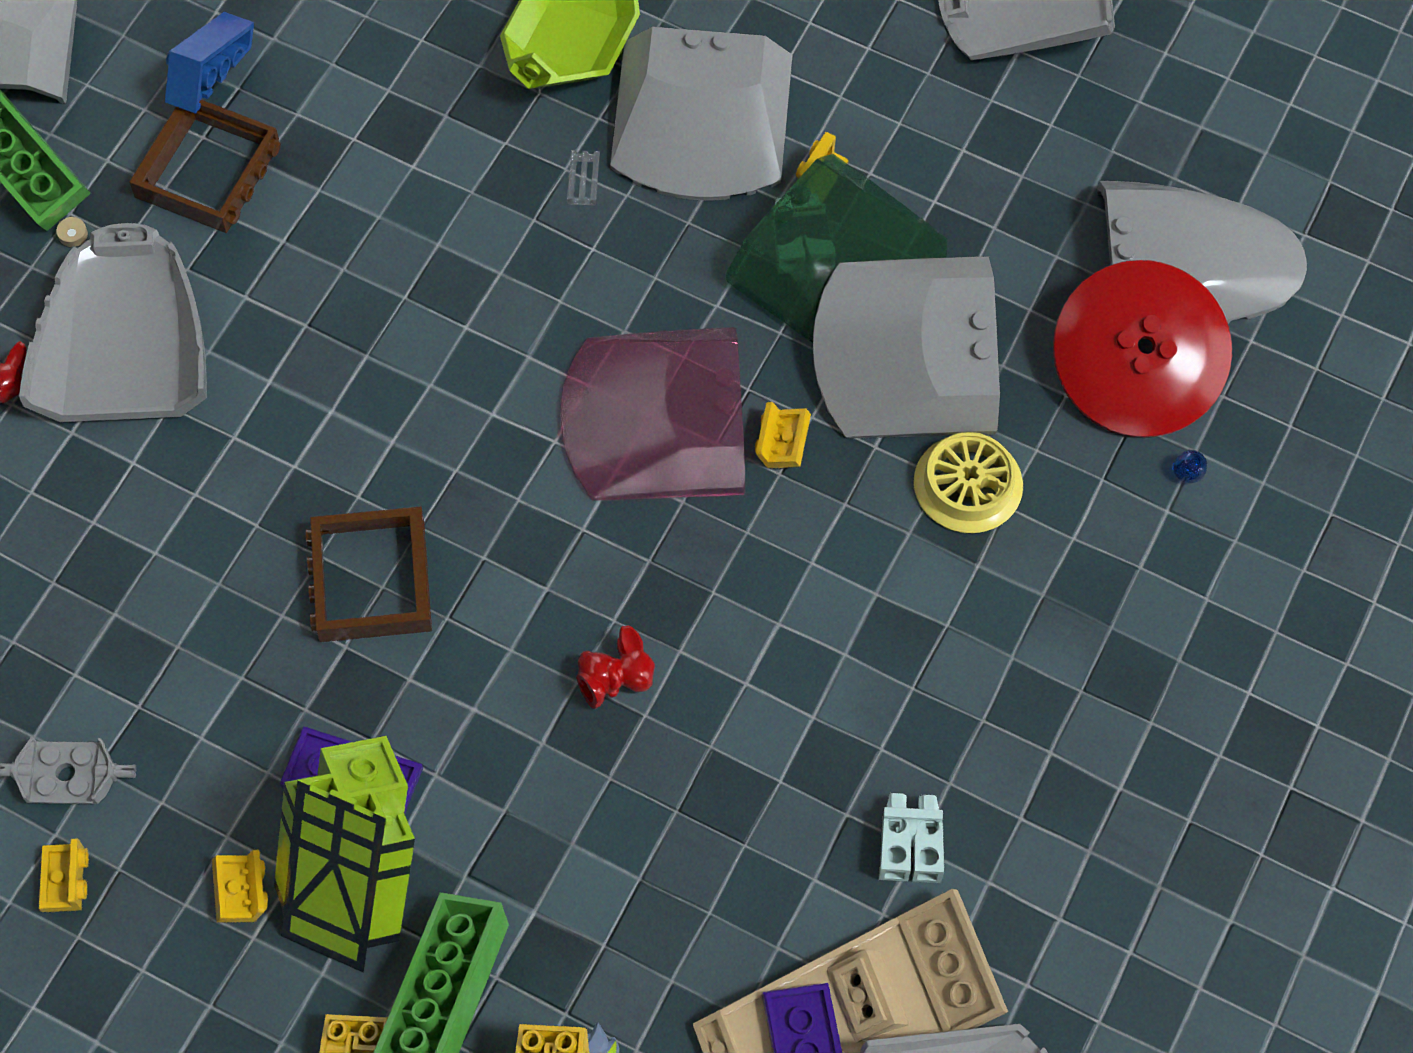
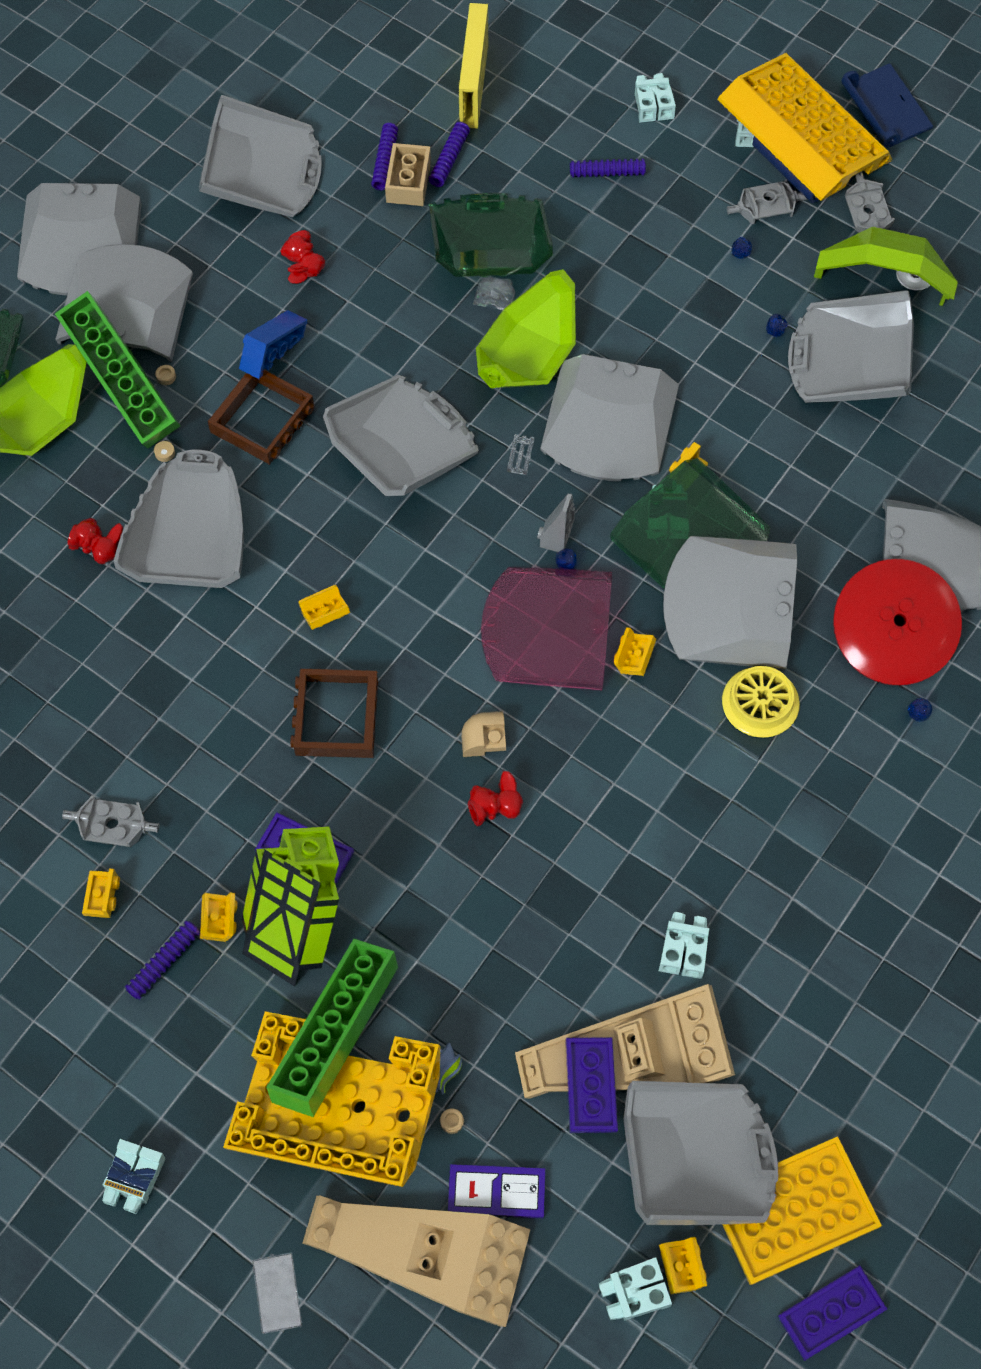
camera: 10 degrees right, 0 degrees up
none -> dark purple piece [125,920,200,1000]
none -> tan tile [155,365,176,385]
none -> yellow bracket [298,585,350,630]
none -> light grey windscreen [323,375,479,496]
none -> tan brick [461,711,506,757]
none -> light grey wedge [537,494,575,553]
none -> clear blue piece [555,548,577,572]

